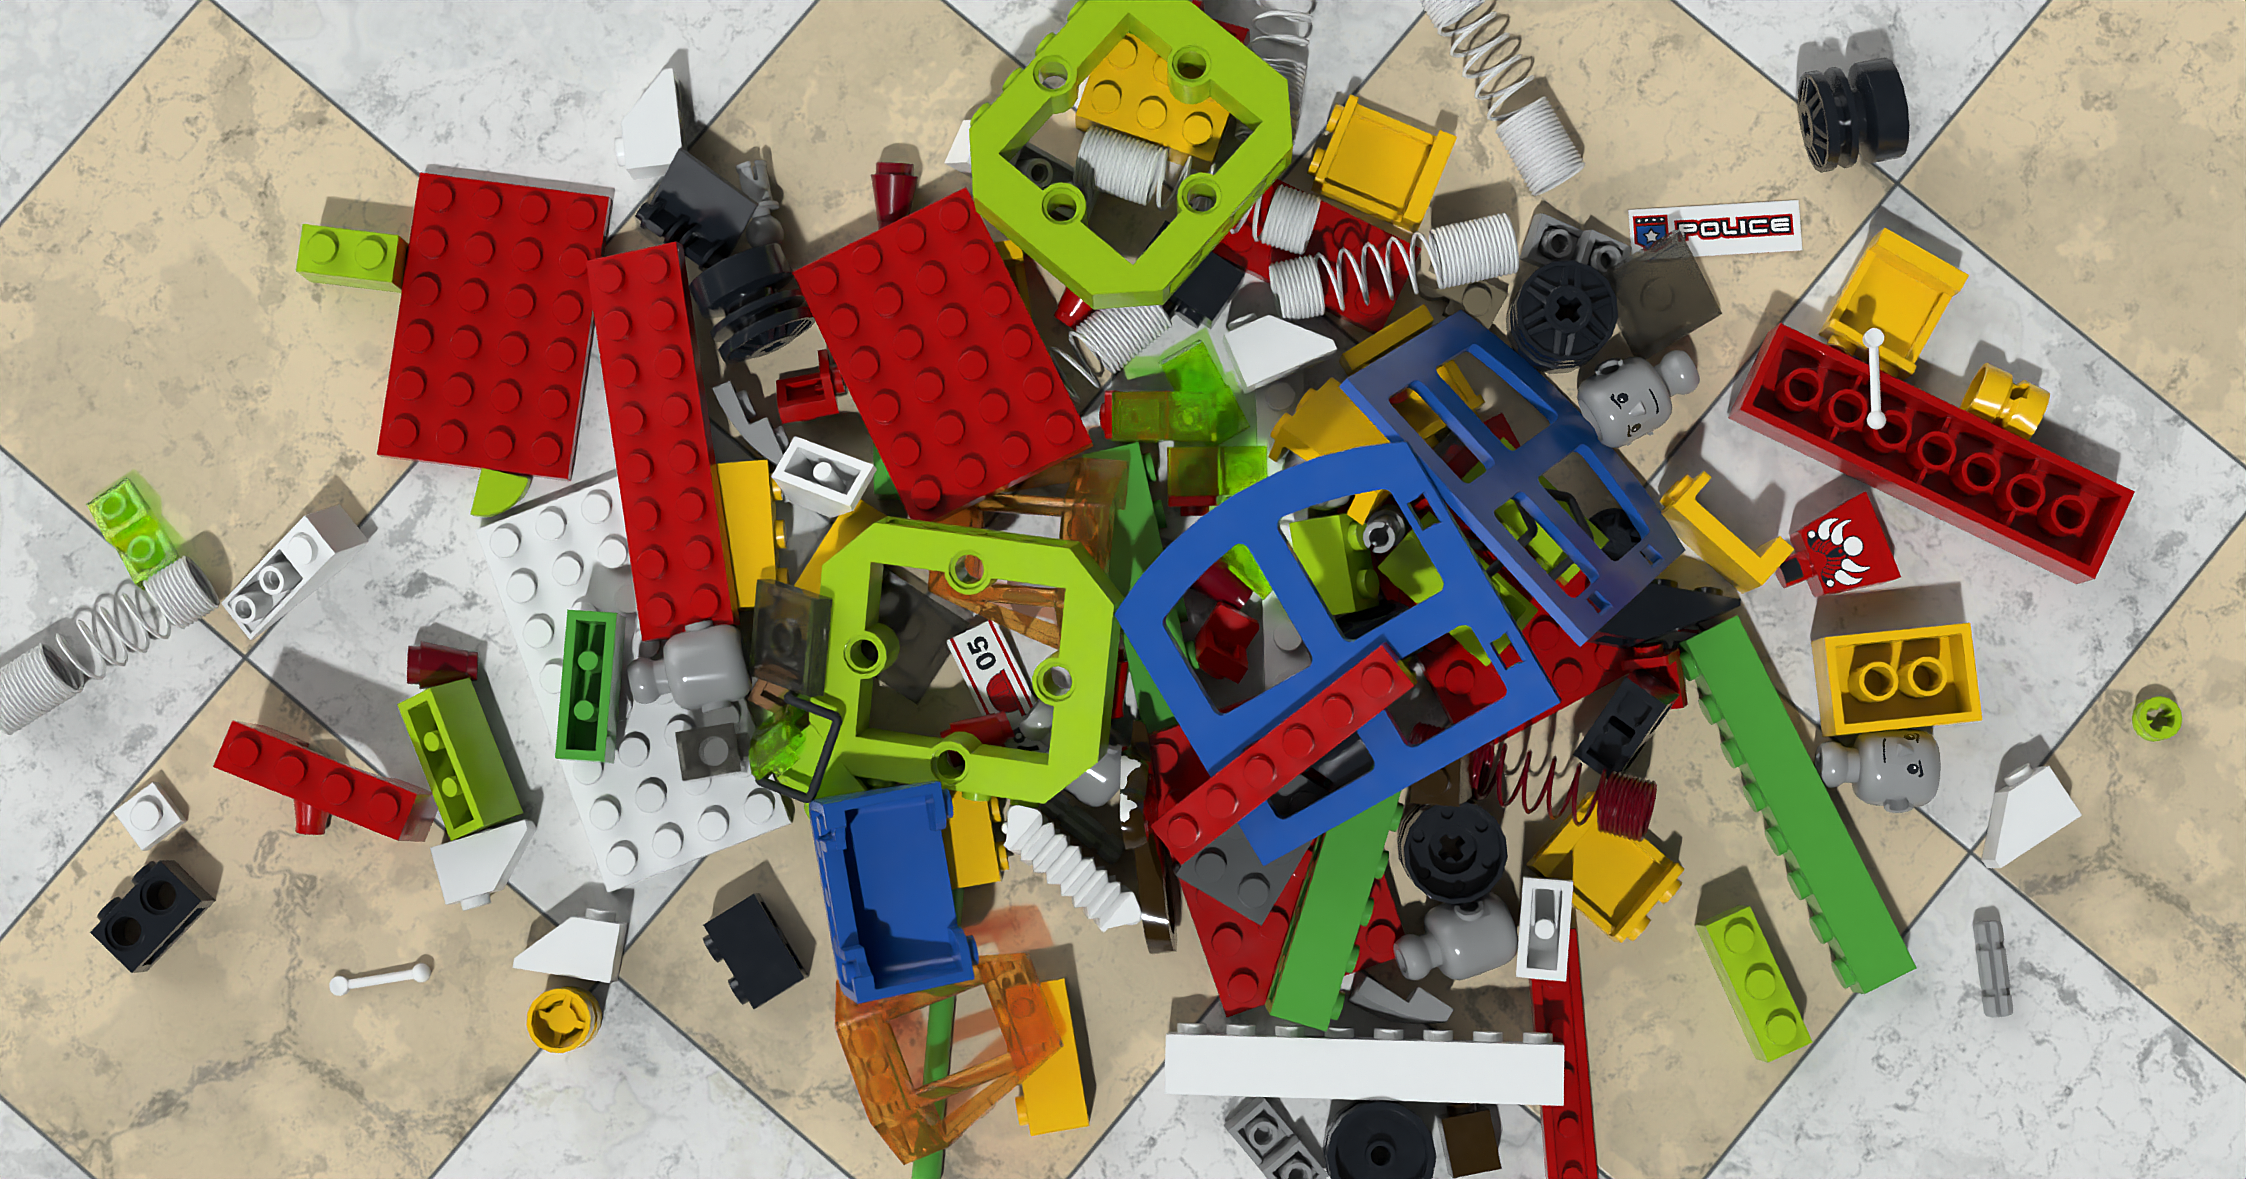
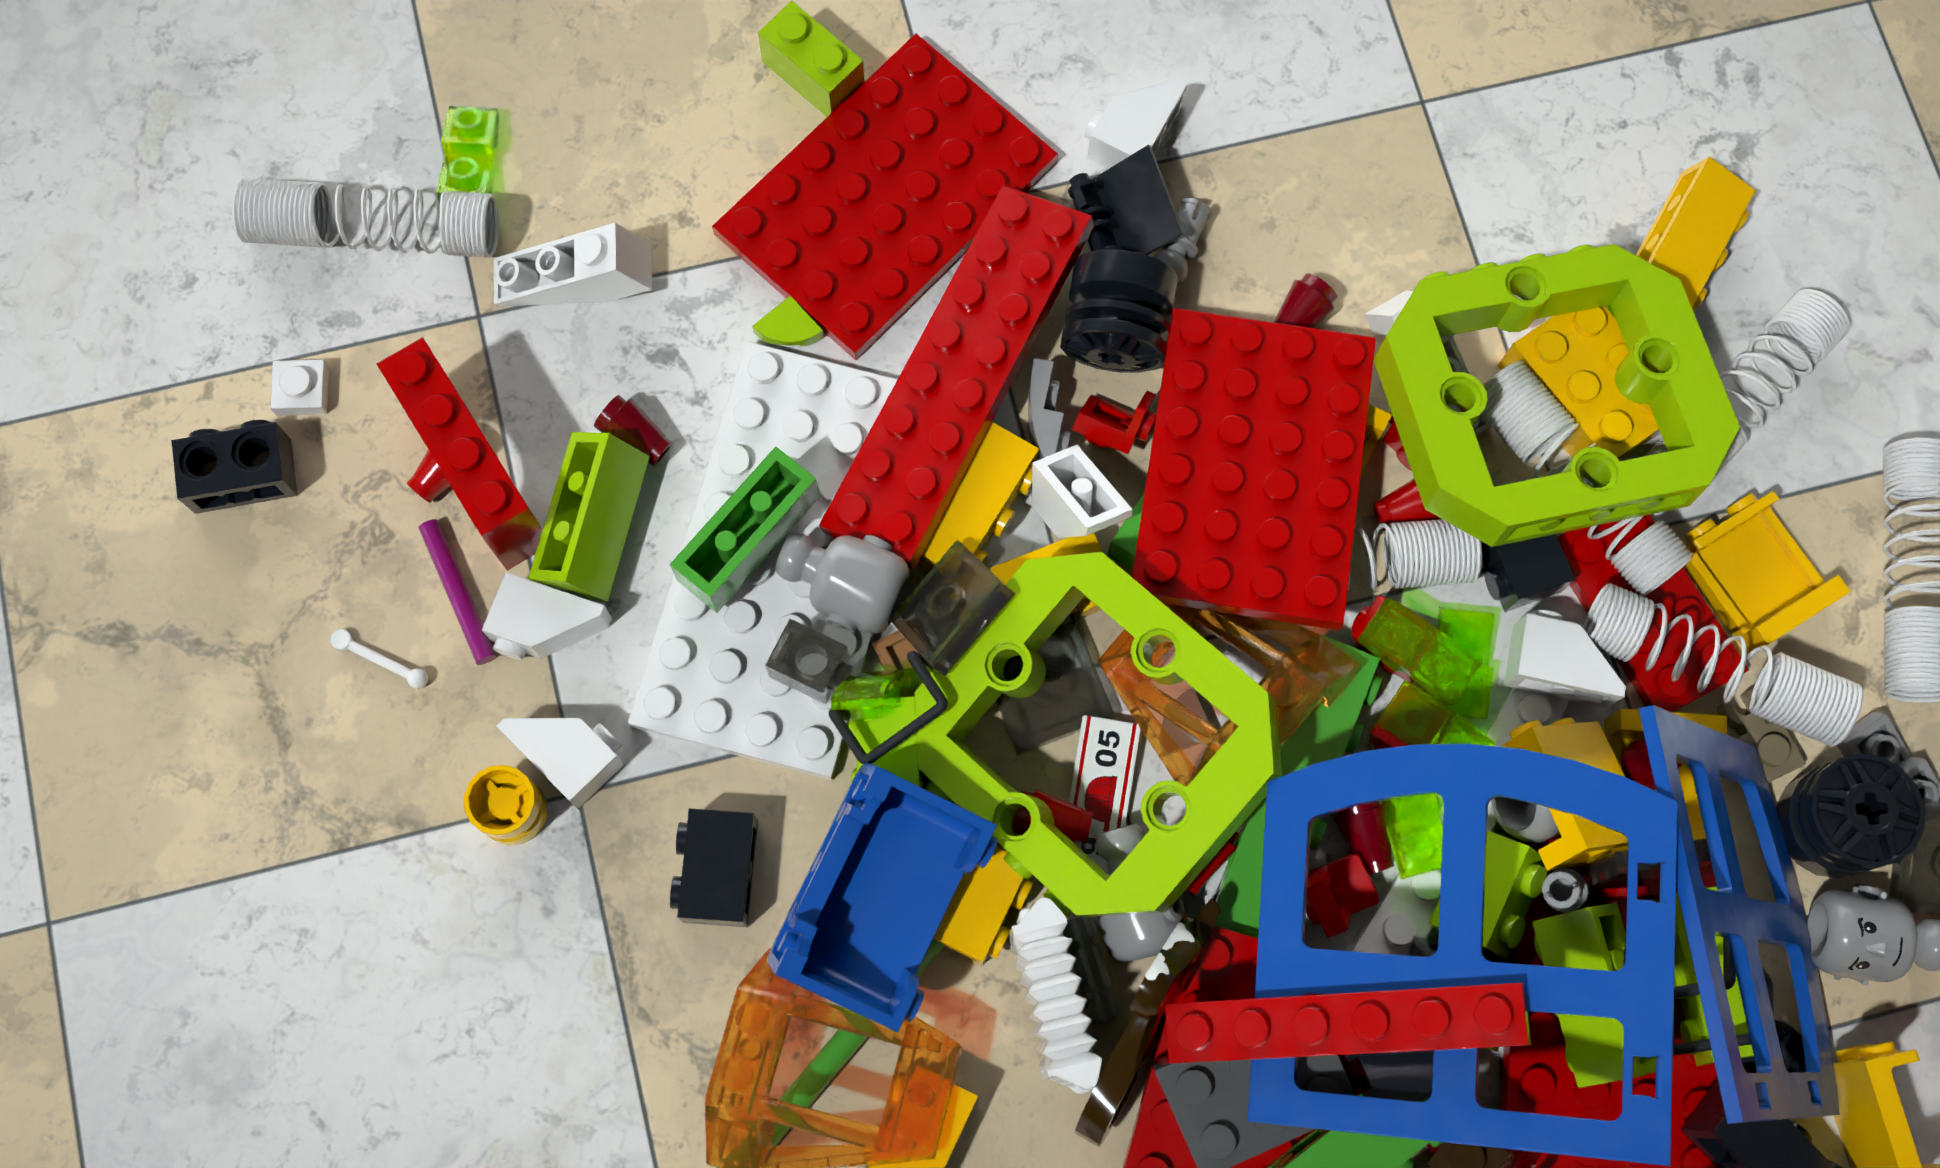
camera: 35 degrees right, 10 degrees down
none -> magenta bar [418,519,496,665]

